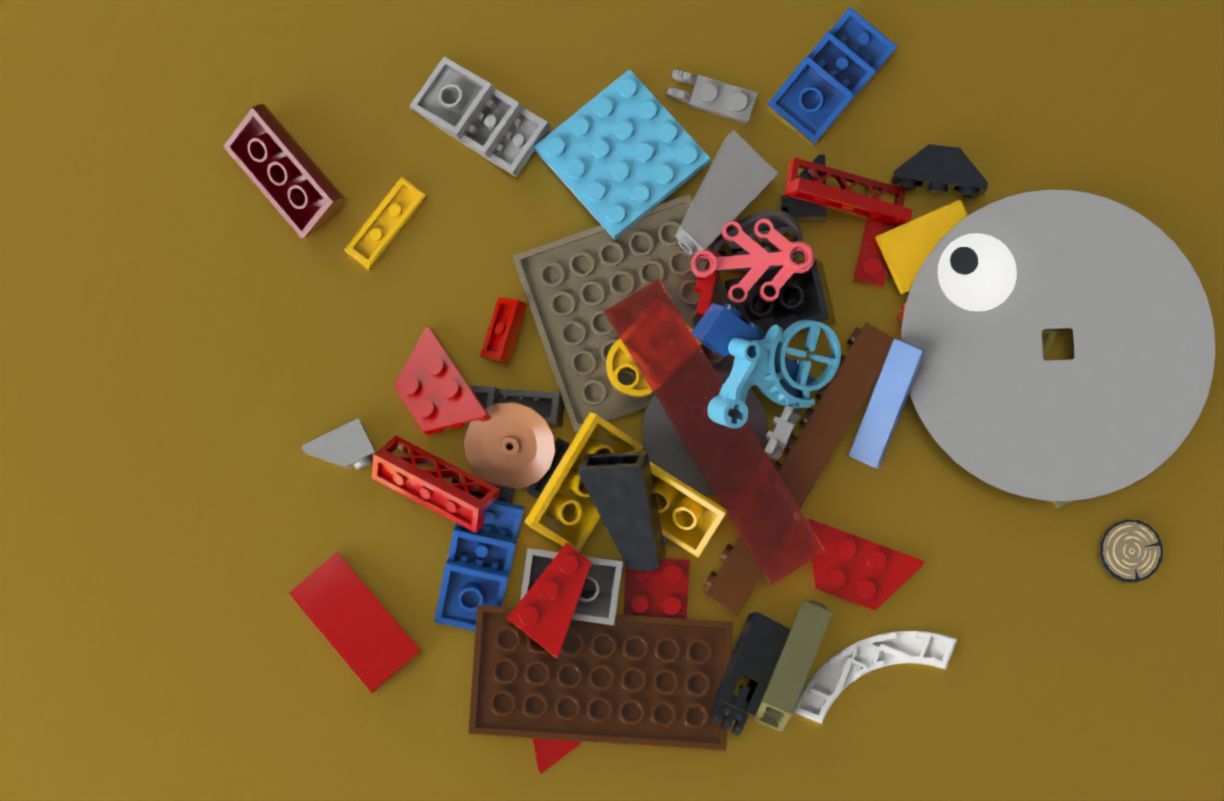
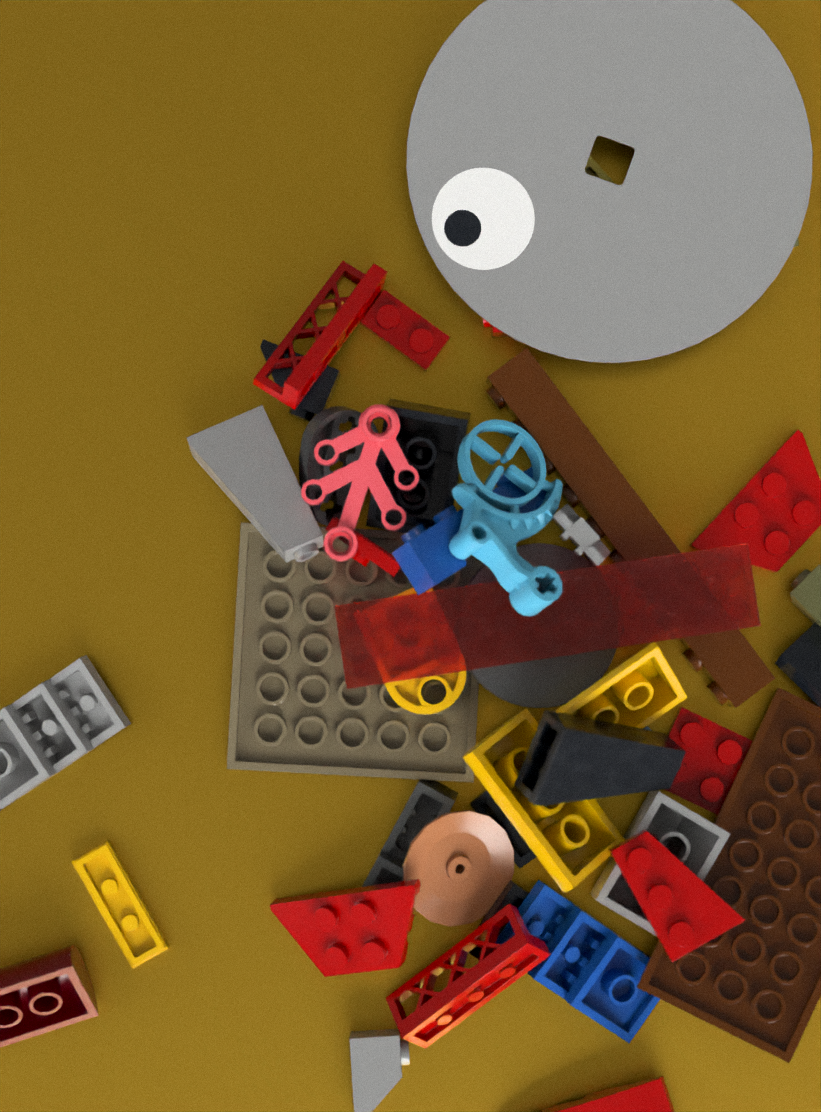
camera: 70 degrees left, 5 degrees up
red plate [480,297,527,363] -> none
medium azure plate [534,69,711,240] -> none
light grey hinge [666,69,757,125] -> none
blue slope [768,7,899,144] -> none
medium blue tile [848,339,926,468] -> none
yellow tile [875,199,968,294] -> none
black slope [891,144,988,198] -> none

